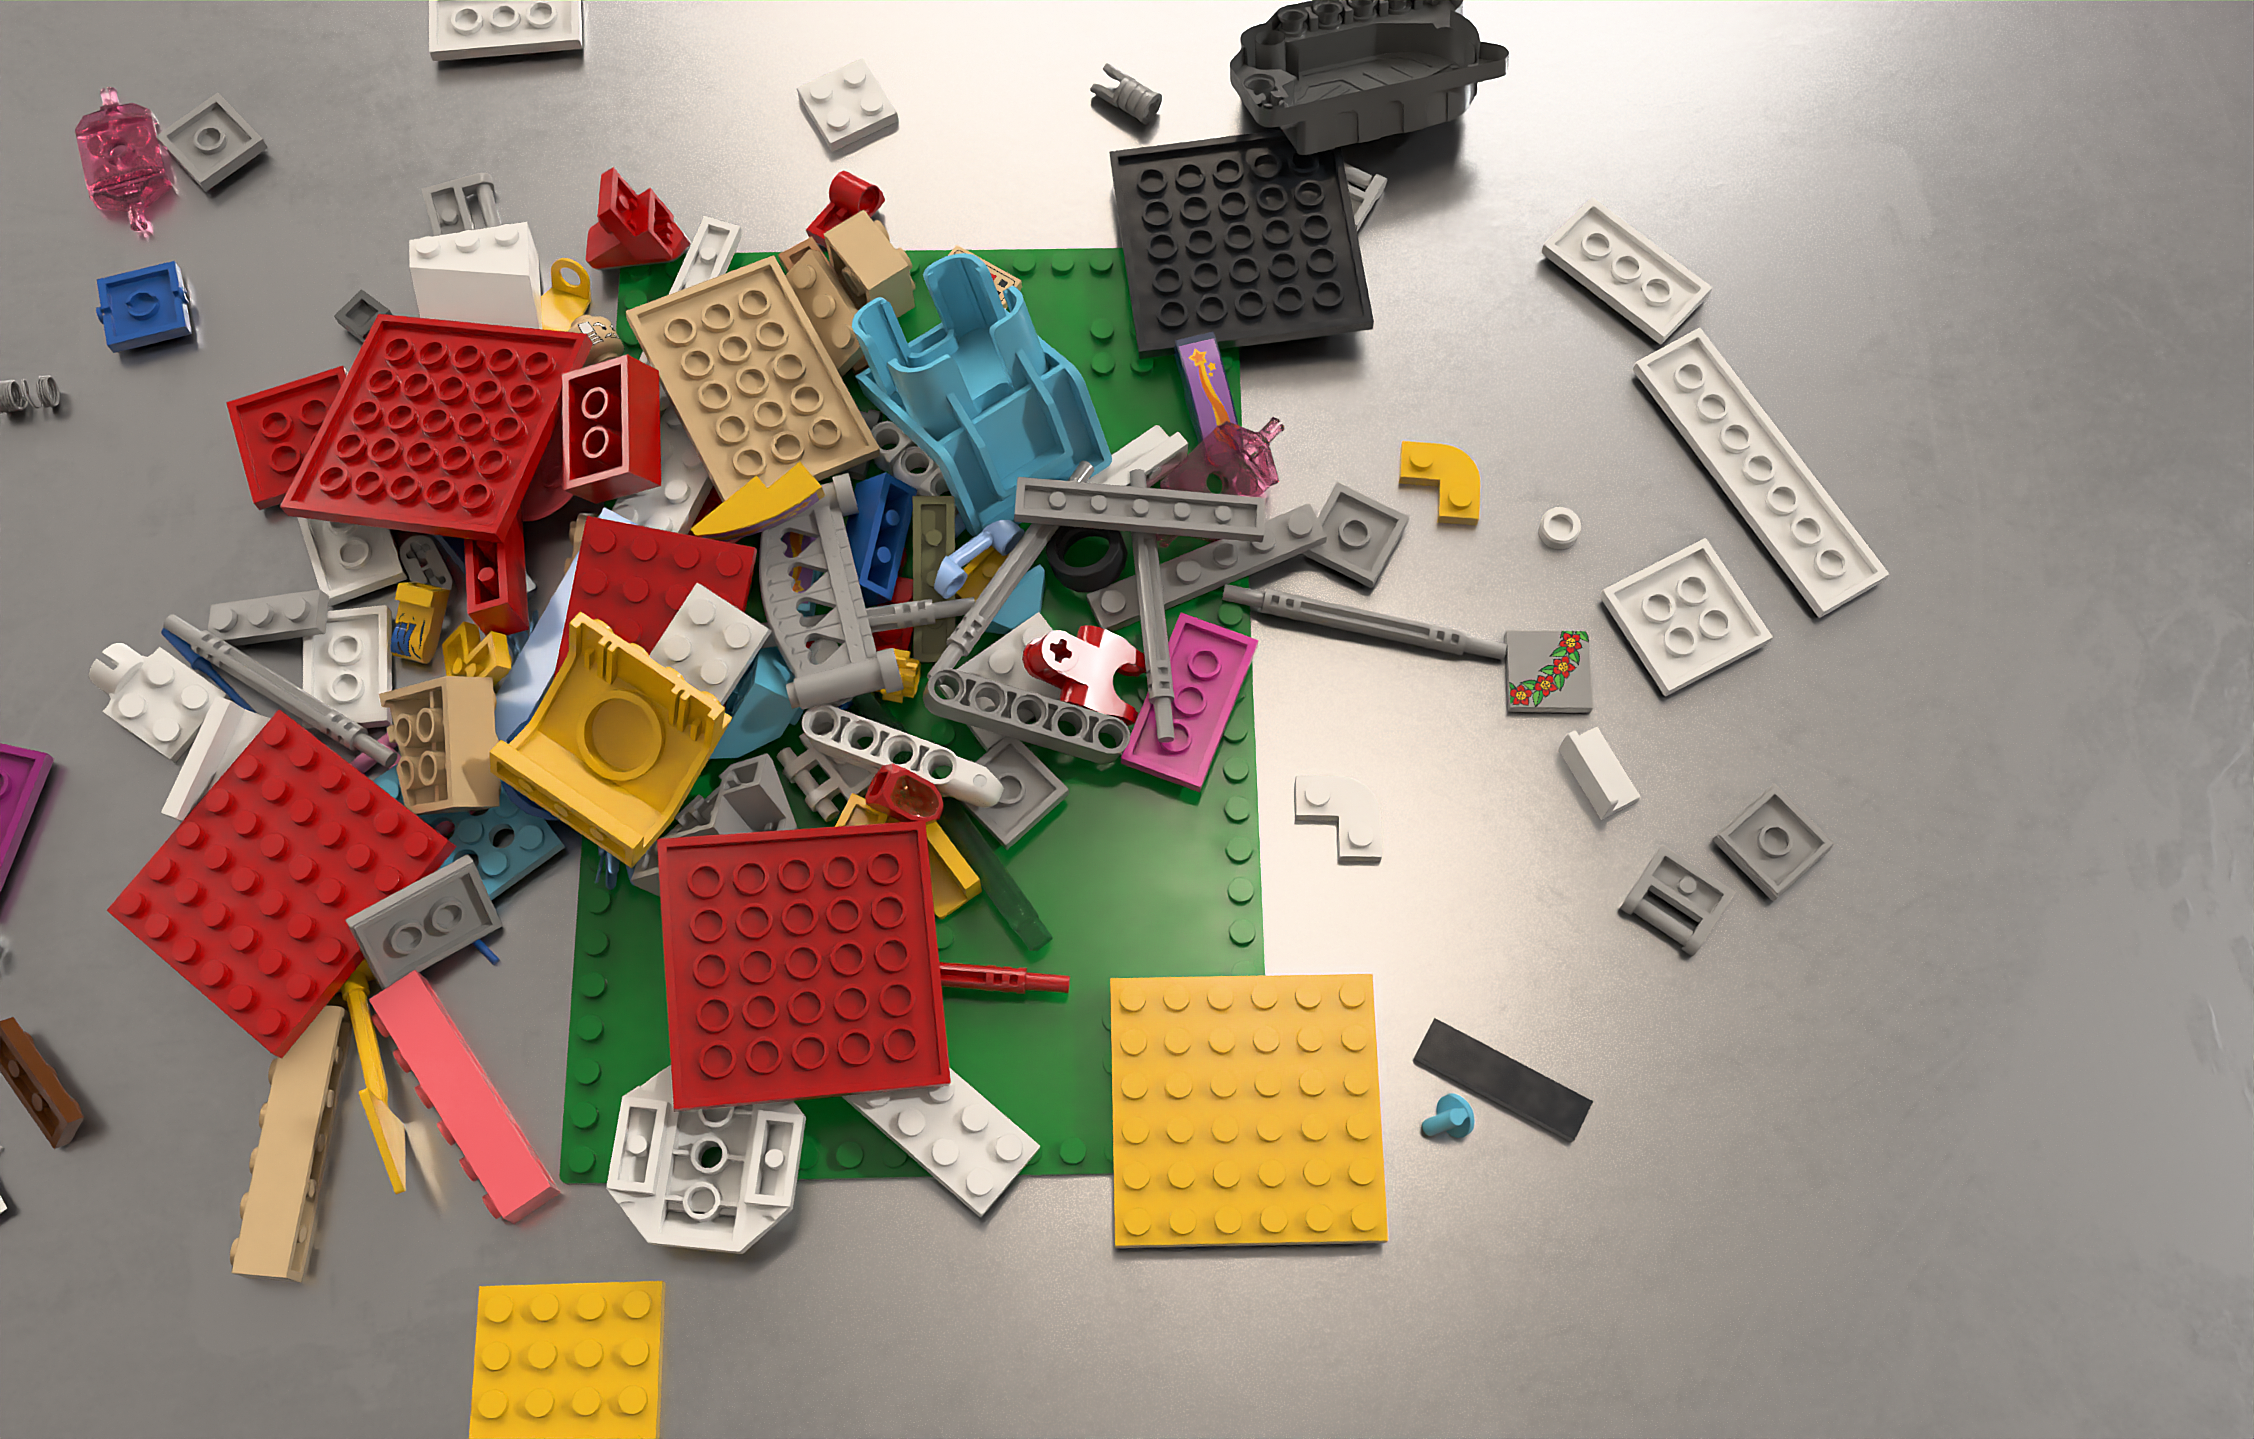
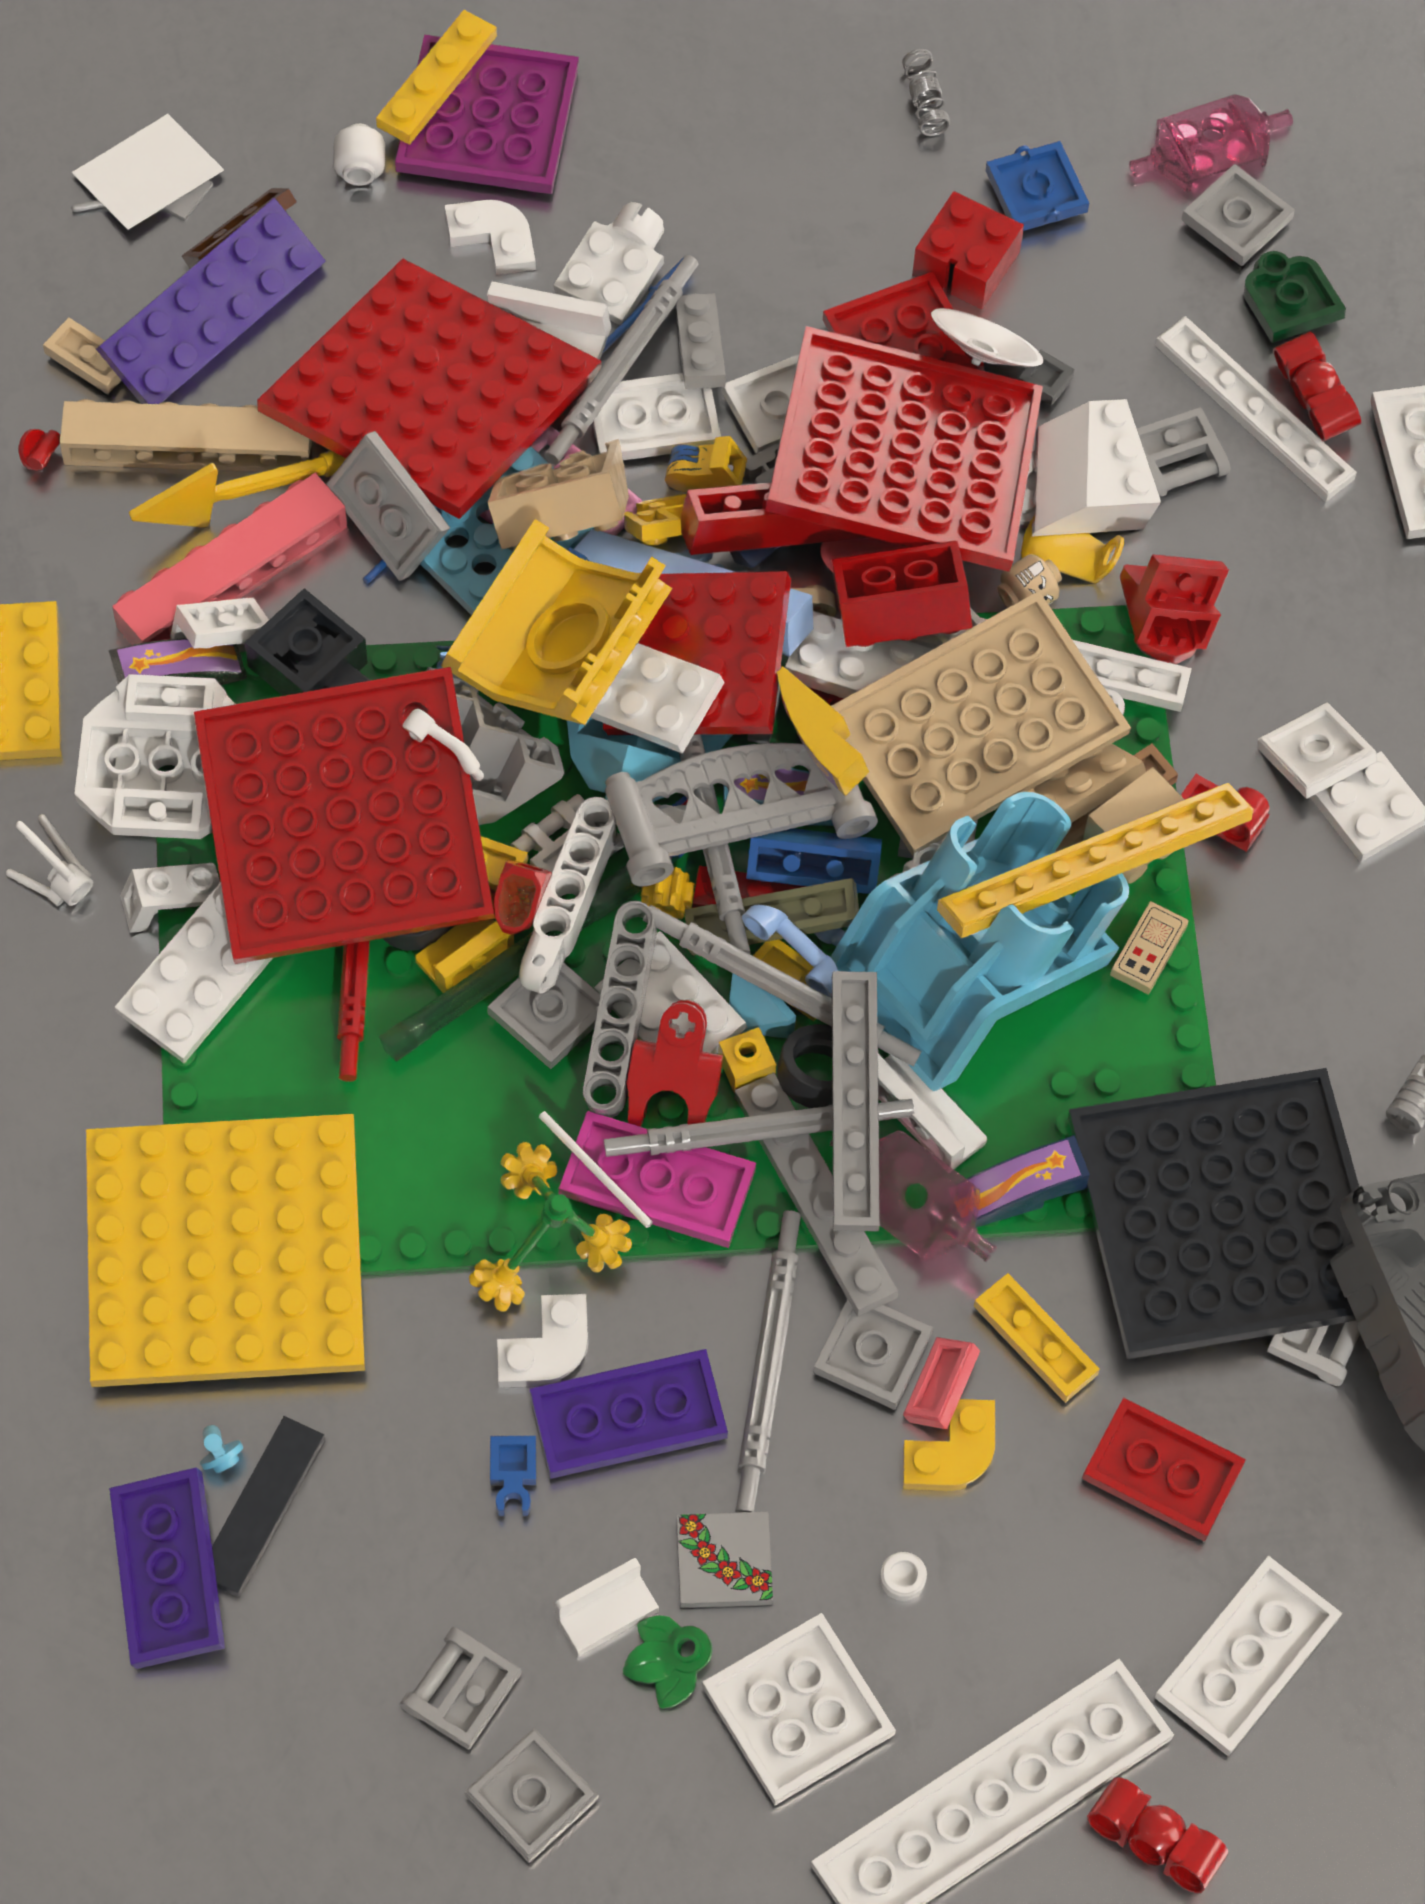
camera: 85 degrees right, 5 degrees down
none -> white plant [6,814,93,907]
none -> red plate [18,429,61,470]
none -> tan plate [43,317,121,394]
none -> dark purple plate [96,198,326,404]
none -> slope [109,638,247,685]
none -> dark purple plate [109,1467,225,1669]
none -> white bracket [120,863,220,933]
none -> white bracket [170,597,269,648]
none -> black brick [245,588,371,696]
none -> white piece [402,709,484,781]
none -> white plate [445,200,536,275]
none -> yellow plant [469,1142,632,1311]
none -> blue plate [490,1436,536,1516]
none -> dark purple plate [530,1349,728,1479]
none -> white axle [539,1111,653,1228]
none -> green plate [623,1615,712,1709]
none -> yellow plate [718,1027,776,1094]
none -> coral tile [903,1337,980,1429]
none -> red piece [912,191,1024,309]
none -> white hat [931,308,1043,367]
none -> yellow tile [937,783,1253,939]
none -> yellow plate [974,1273,1100,1403]
none -> red plate [1082,1397,1246,1542]
none -> red piece [1087,1777,1228,1894]
none -> white tile [1155,316,1357,502]
none -> dark green plate [1244,251,1346,343]
none -> white plate [1258,702,1377,799]
none -> red piece [1273,331,1362,441]

